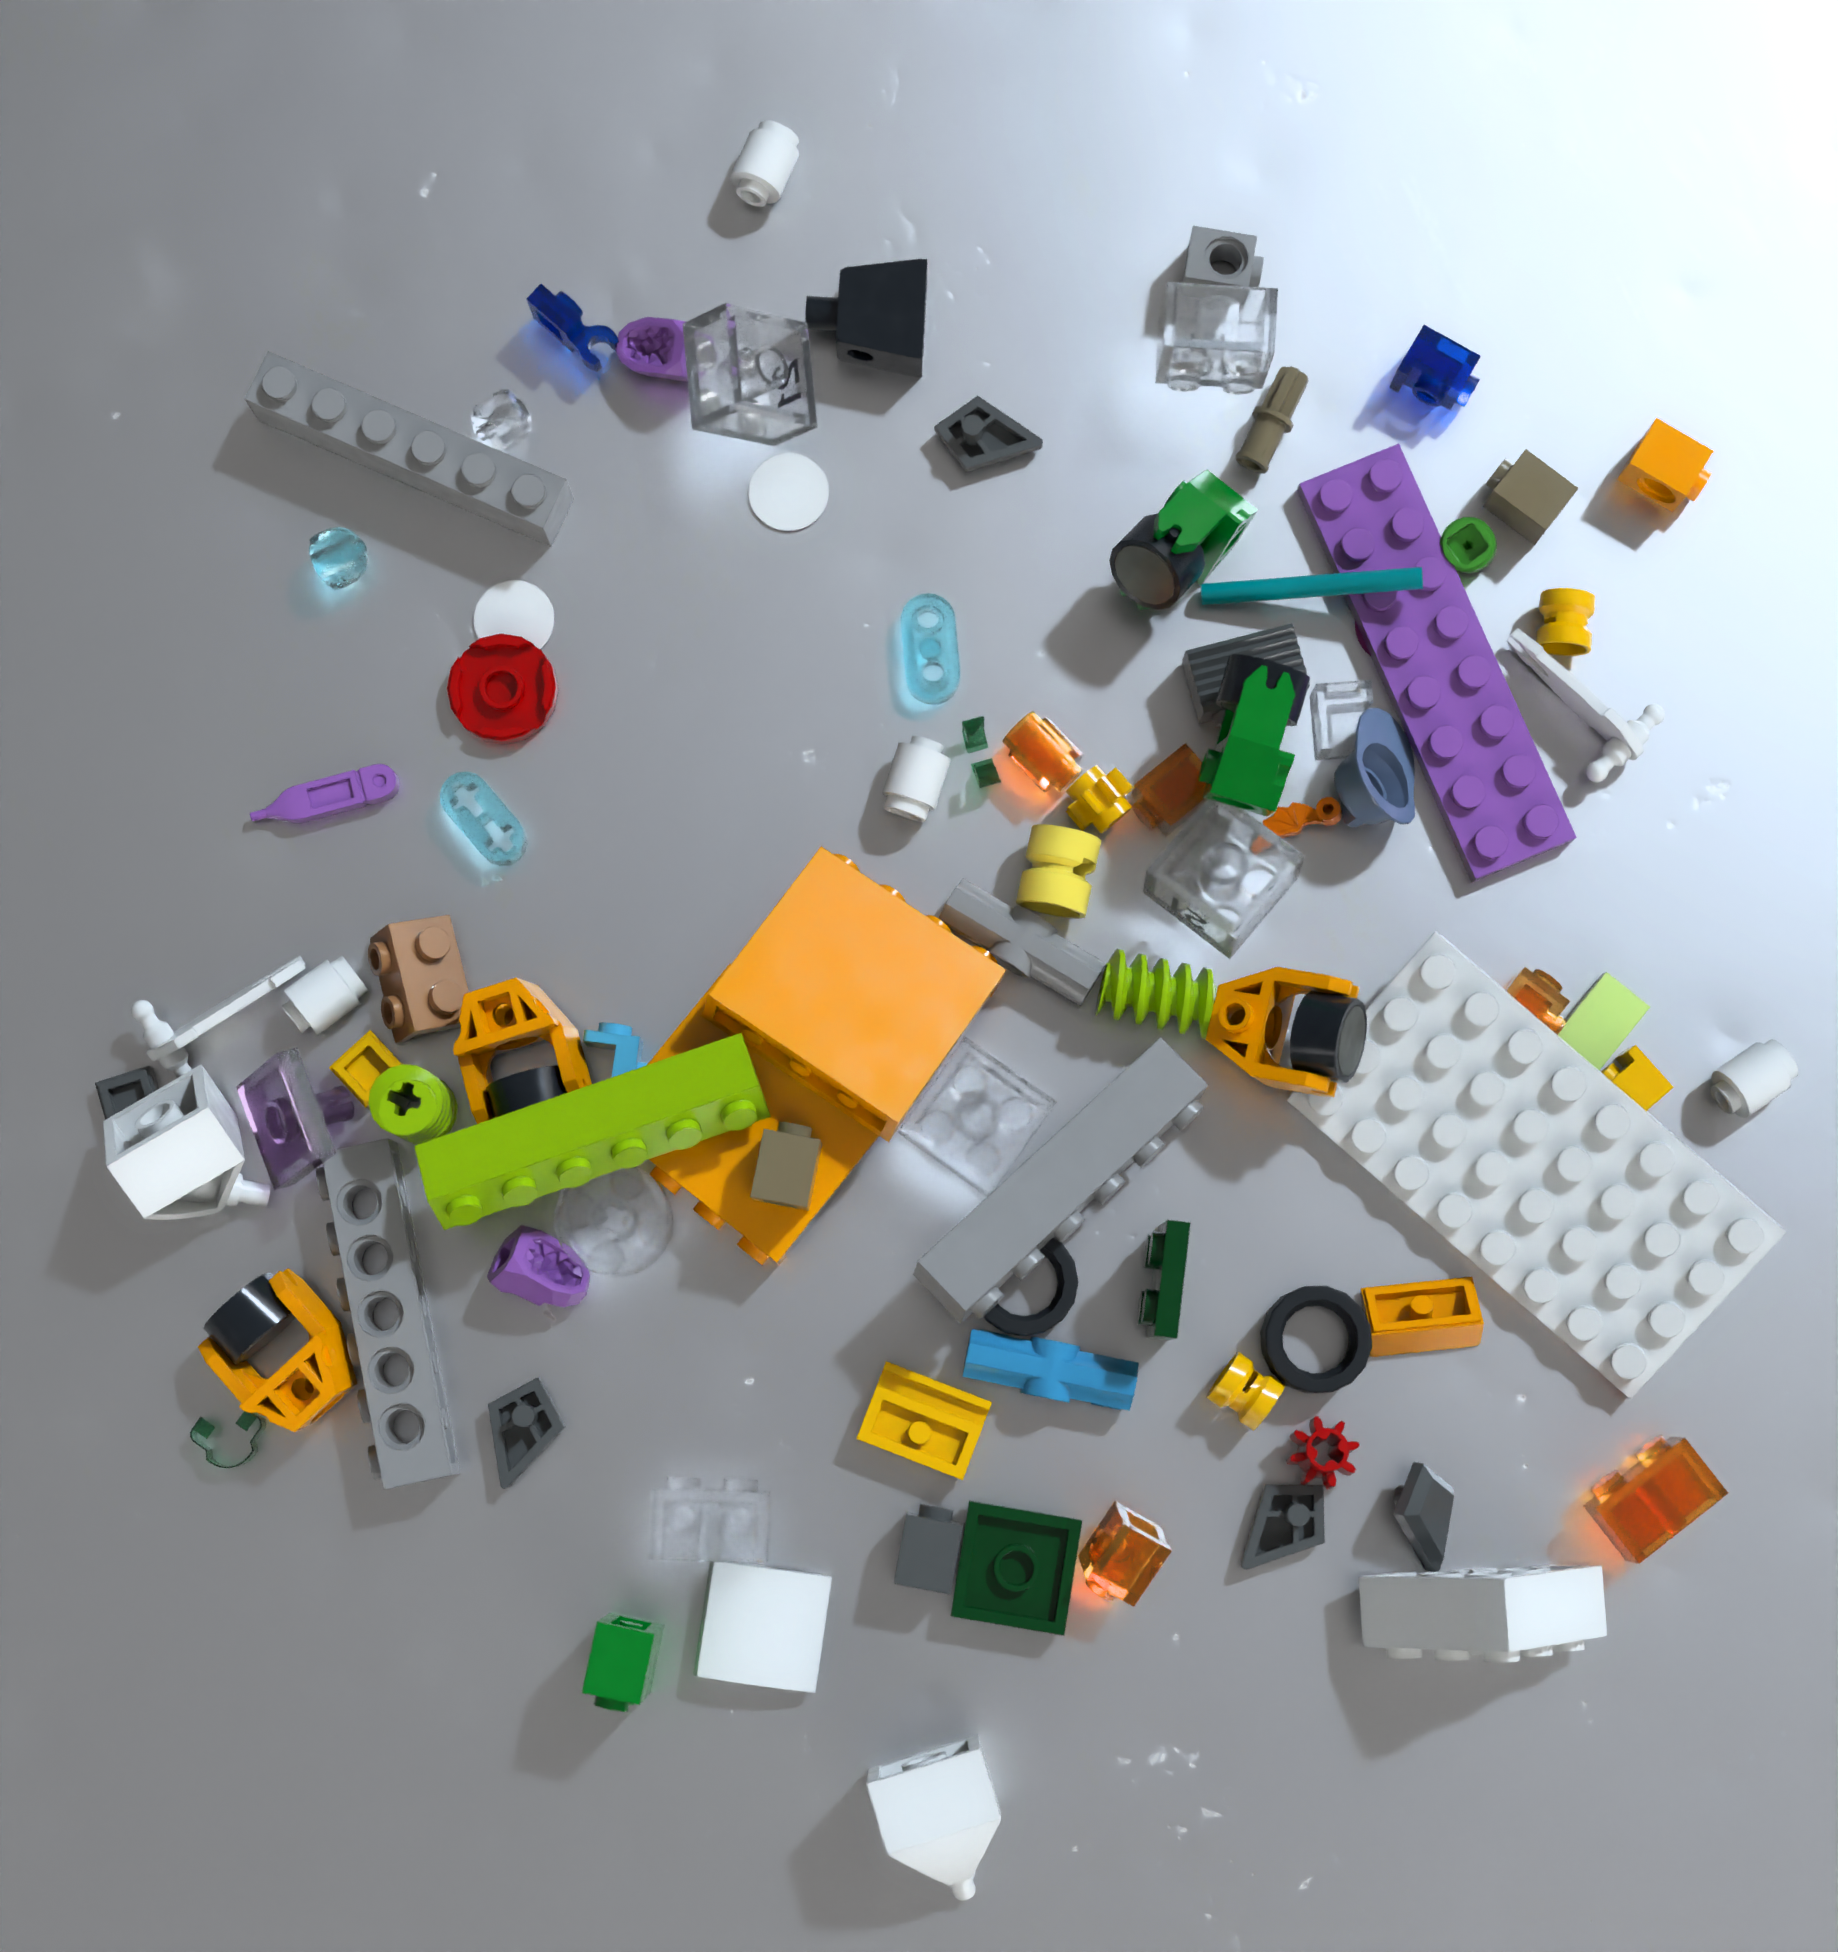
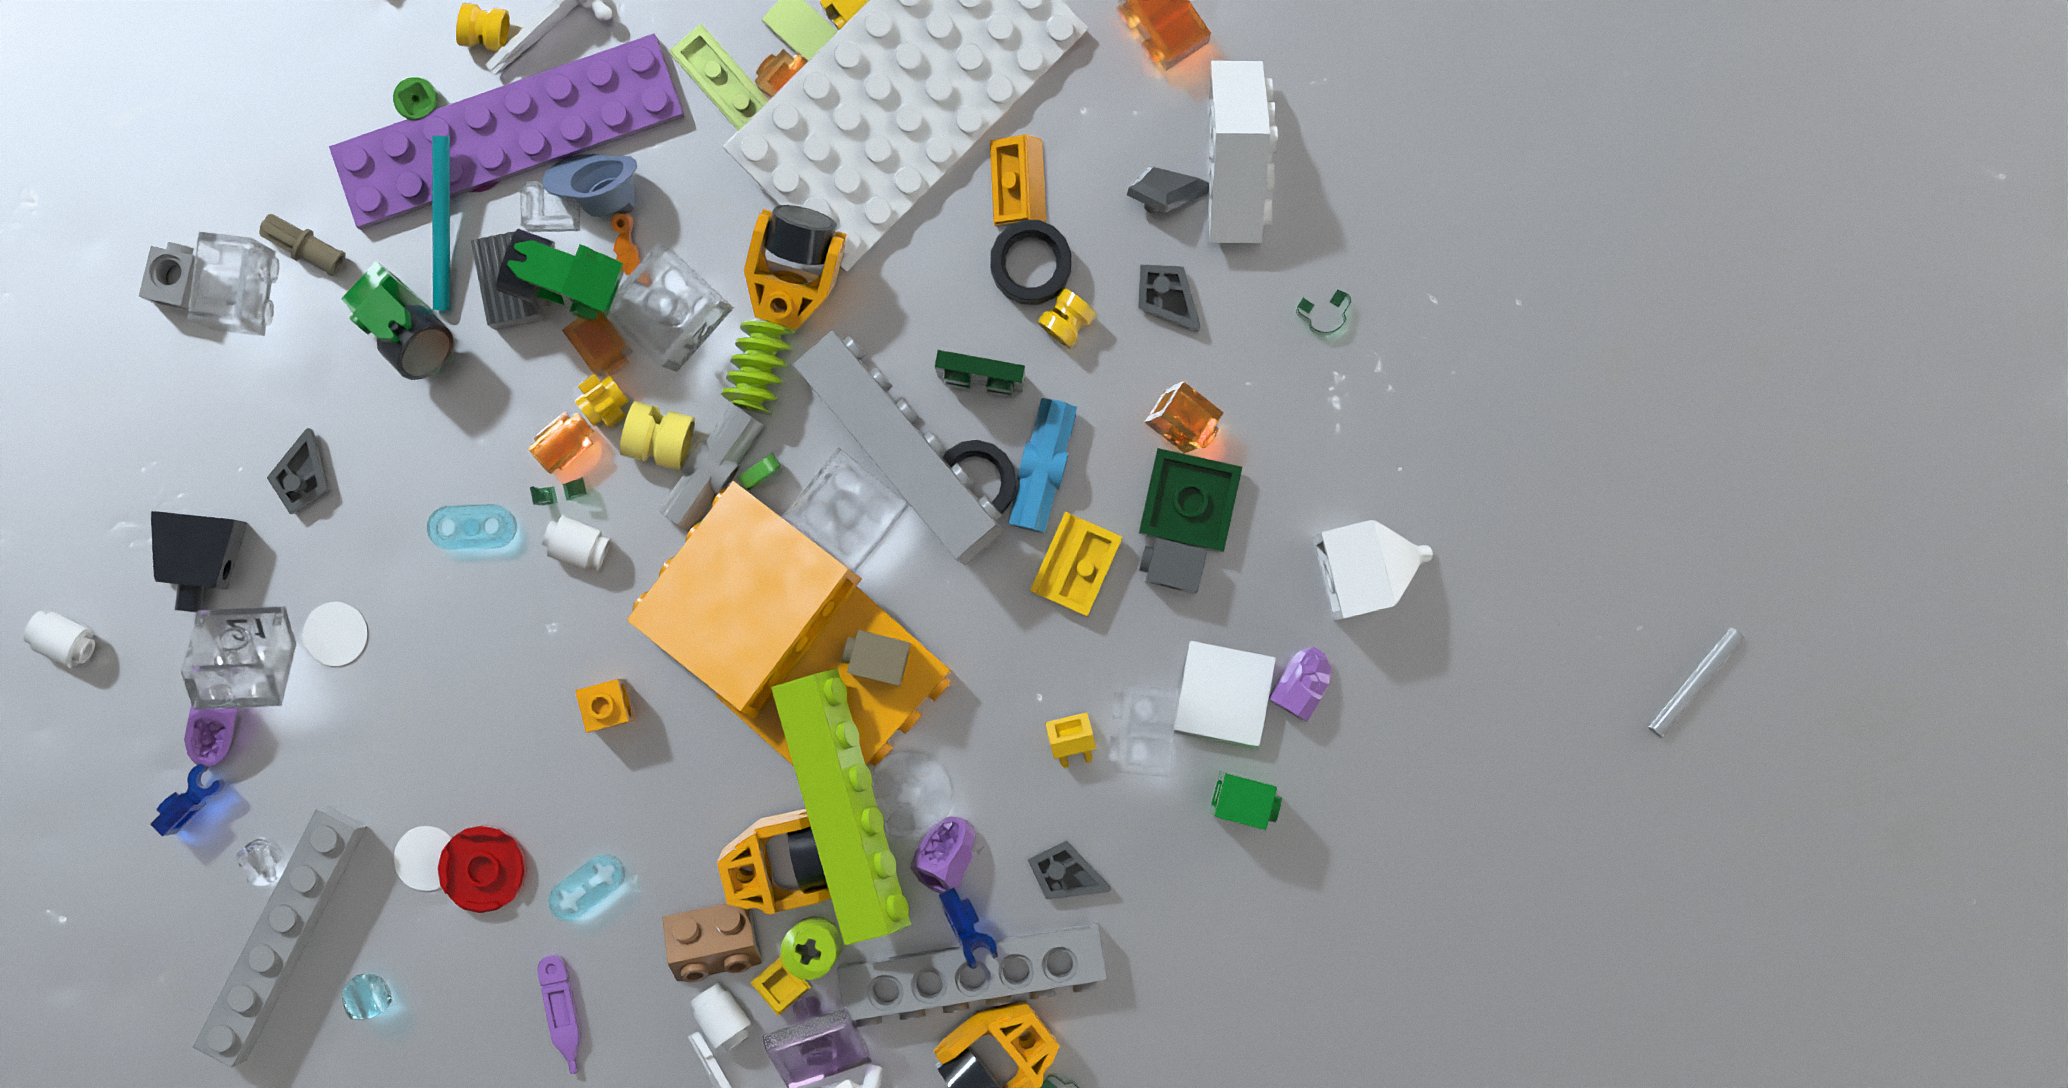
camera: 85 degrees left, 5 degrees up
medium azure bracket [583,1022,648,1077] -> none
red gear [1286,1416,1360,1490] -> none
clear blue brick [1389,325,1481,410] -> none
dark tan brick [1483,449,1579,545] -> none
none -> light orange brick [575,679,636,733]
none -> yellowish green tile [668,24,769,131]
none -> bright green tile [737,453,781,490]
none -> clear blue plate [938,888,998,969]
none -> yellow tile [1045,712,1096,768]
none -> medium lavender rock [1268,647,1331,722]
none -> clear green piece [1296,289,1351,335]

